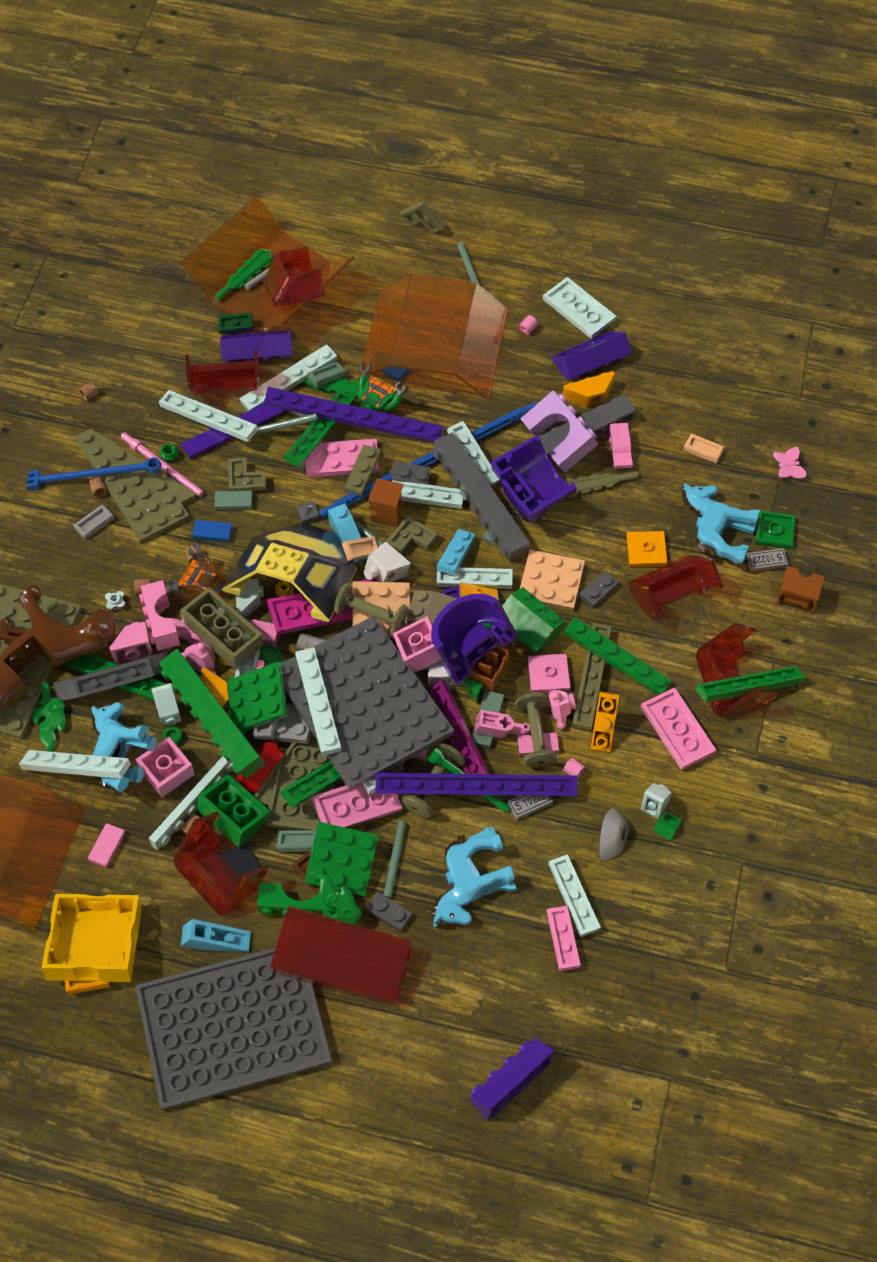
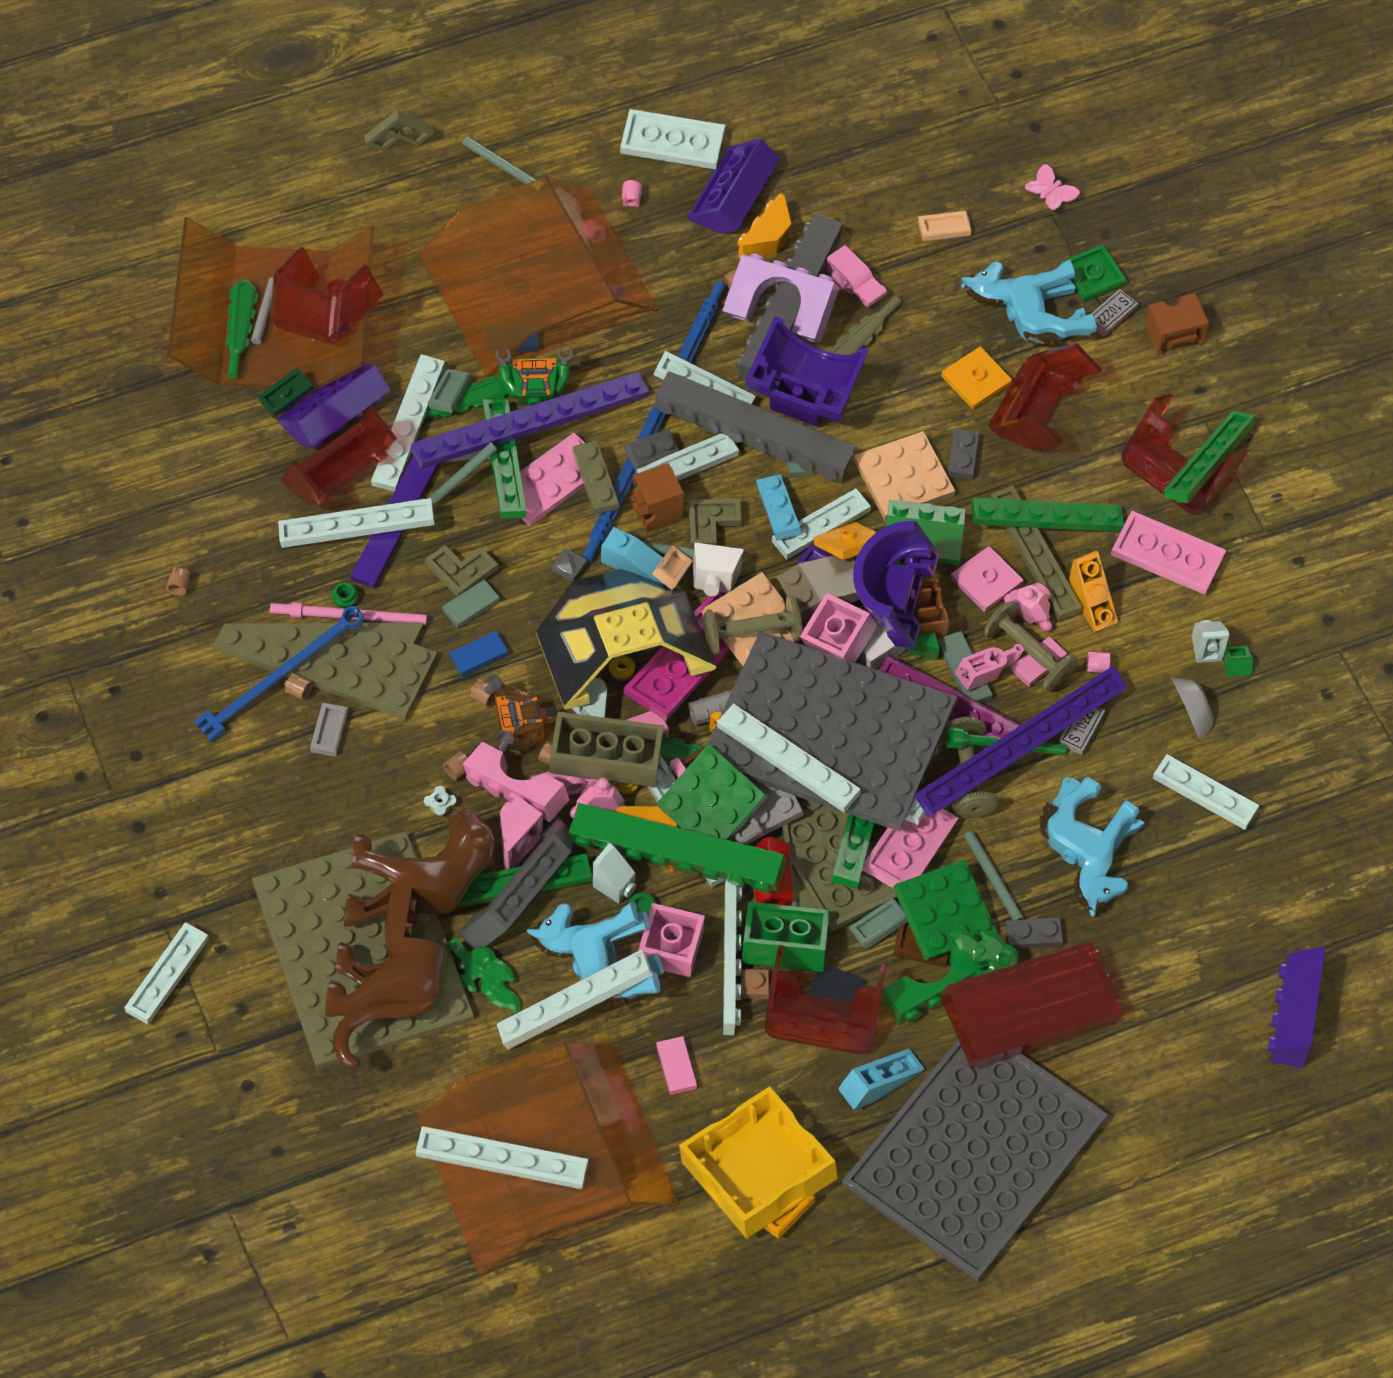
camera: 40 degrees left, 0 degrees up
bright pink plate [547,906,580,971] -> none

